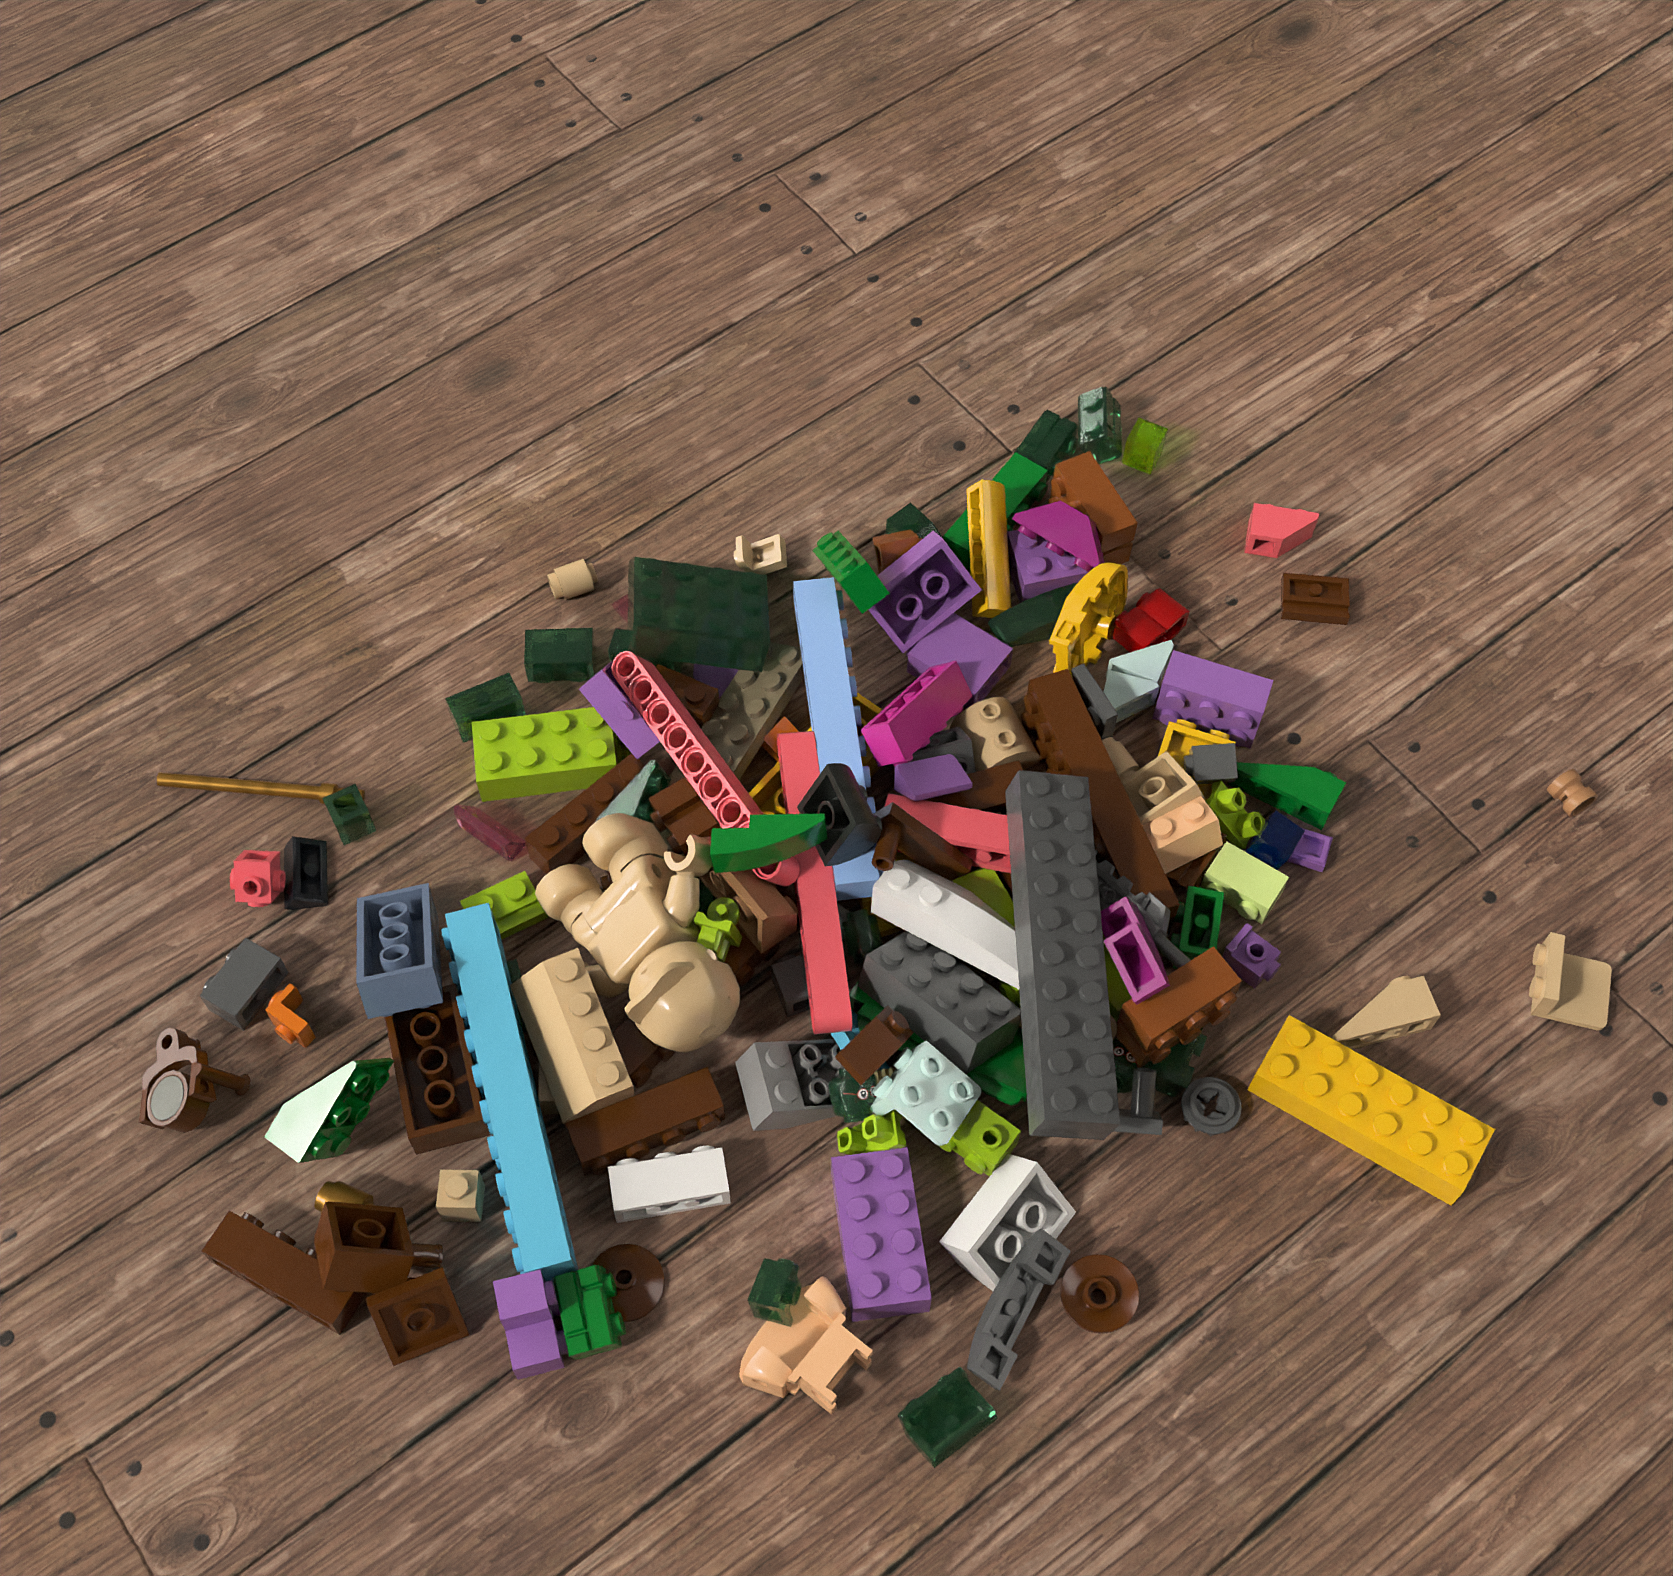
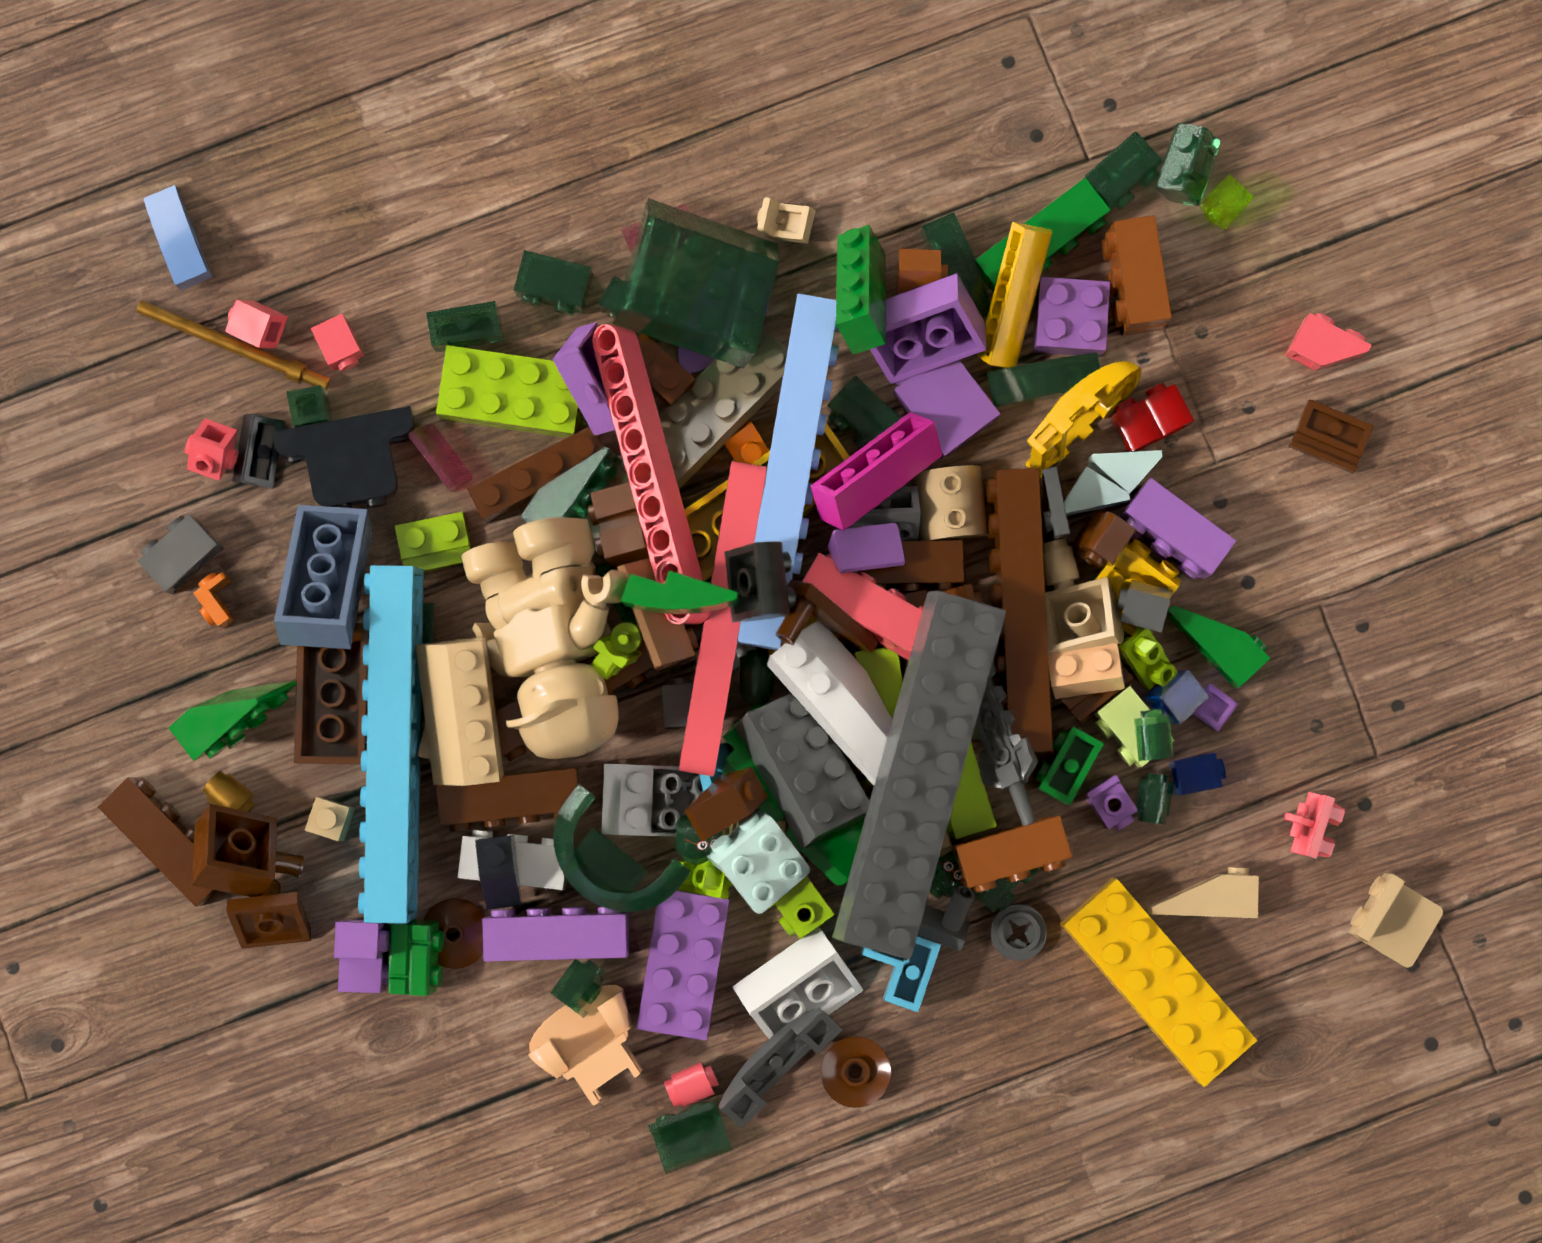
camera: 20 degrees right, 25 degrees up
reddish brown piece [139,1027,251,1133] -> none
tan brick [547,559,598,600] -> none
magenta slope [1012,500,1105,572] -> none
magenta slope [1101,896,1170,1005] -> none
medium nougat wheel [1547,769,1598,817] -> none
none -> medium blue slope [143,185,213,290]
none -> coral brick [225,299,288,349]
none -> black brick [272,406,415,508]
none -> coral brick [311,314,365,372]
none -> black slope [475,835,522,910]
none -> medium lavender brick [483,905,630,962]
none -> clear green piece [553,784,692,912]
none -> coral brick [664,1062,719,1108]
none -> clear green brick [827,375,901,449]
none -> medium azure brick [861,935,941,1012]
none -> reddish brown brick [1071,510,1136,568]
none -> clear green brick [1134,709,1174,761]
none -> clear green brick [1136,773,1174,825]
none -> clear blue brick [1170,752,1226,796]
none -> coral hips [1284,792,1345,859]

